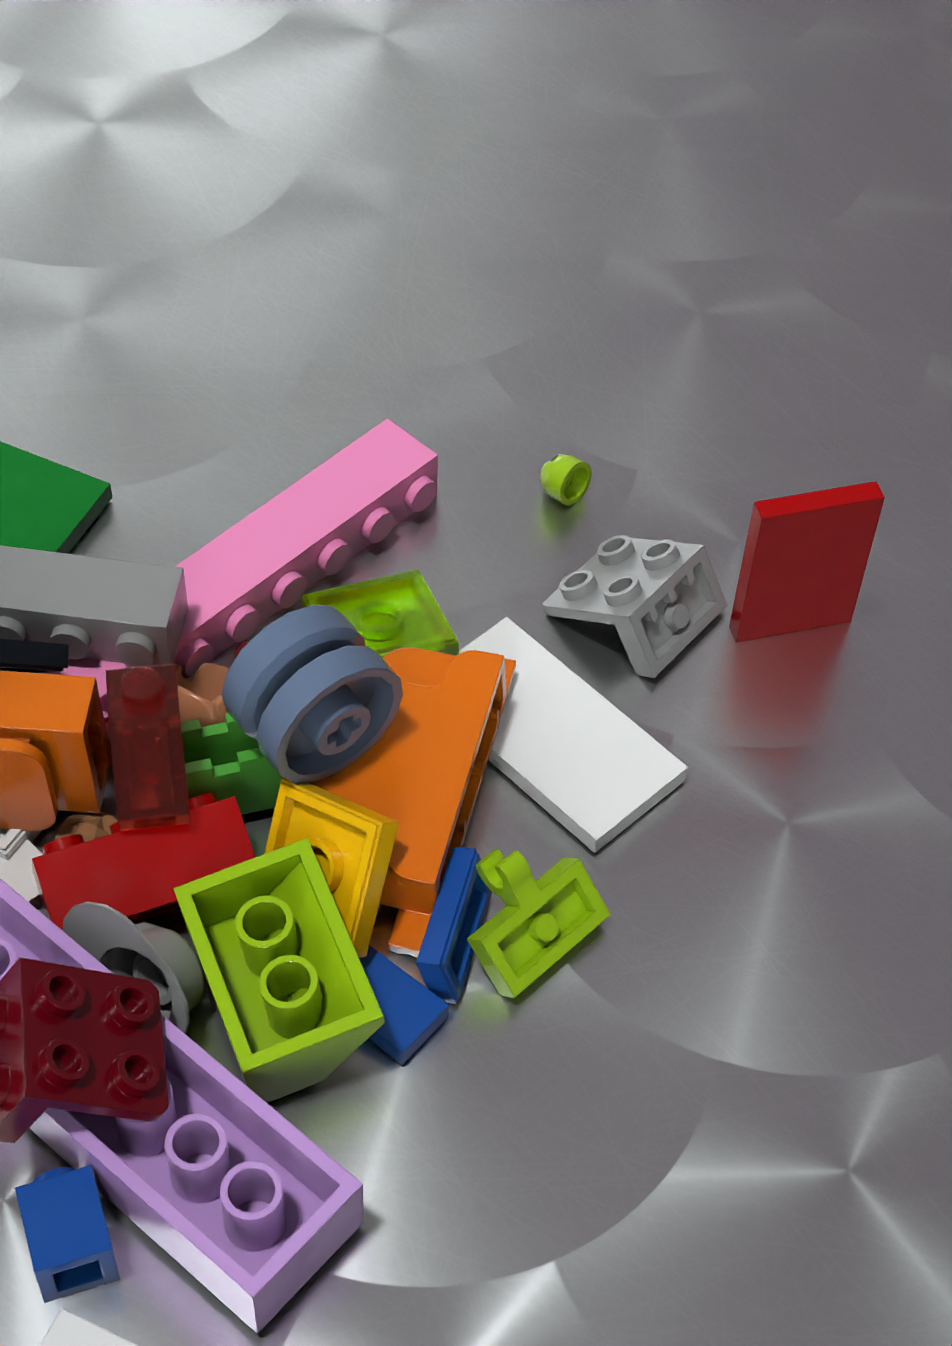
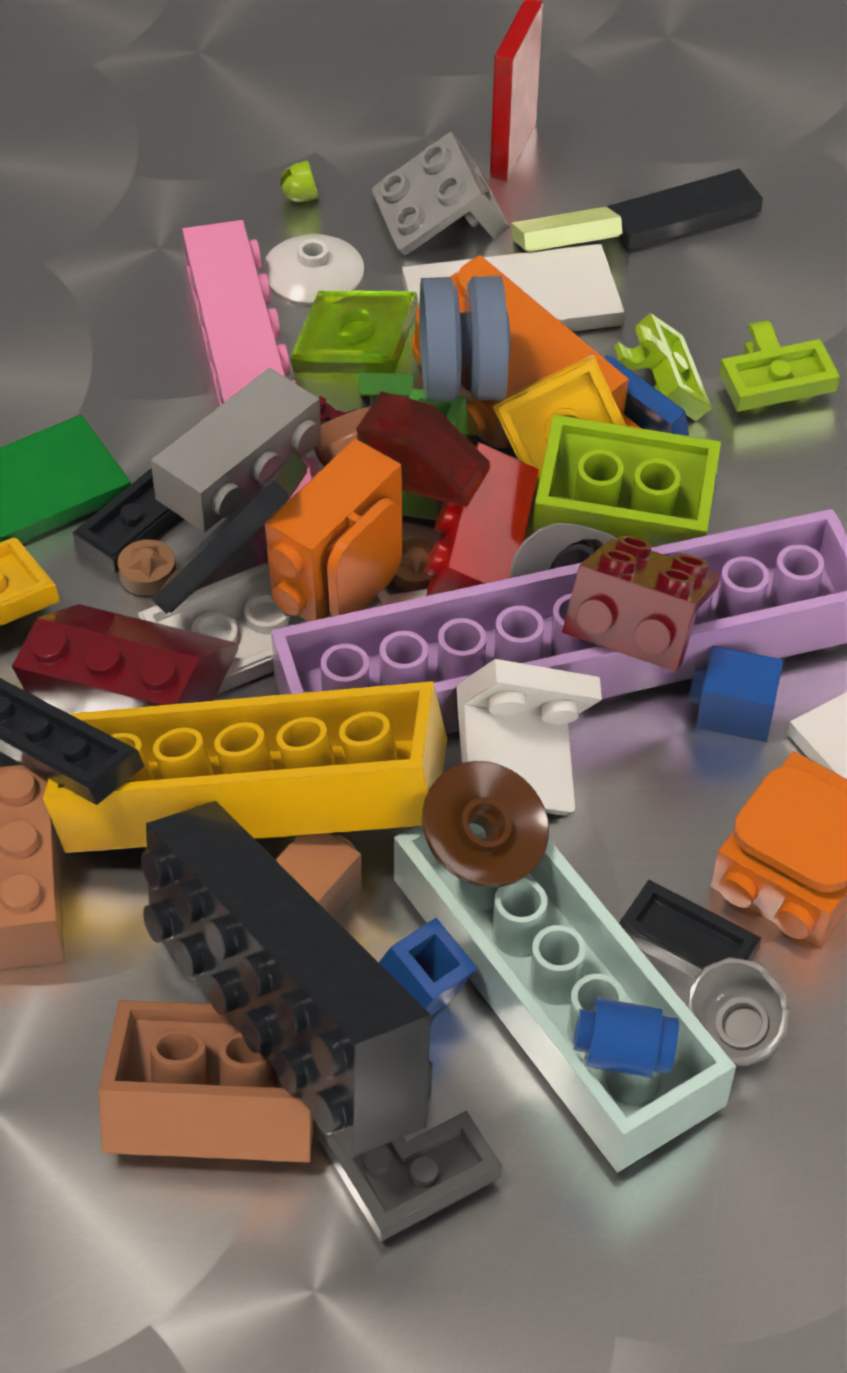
camera: 55 degrees left, 0 degrees up
none -> white dish [263,234,364,307]
none -> yellowish green tile [511,207,622,252]
none -> black tile [608,168,763,250]
none -> lime plate [719,320,840,412]

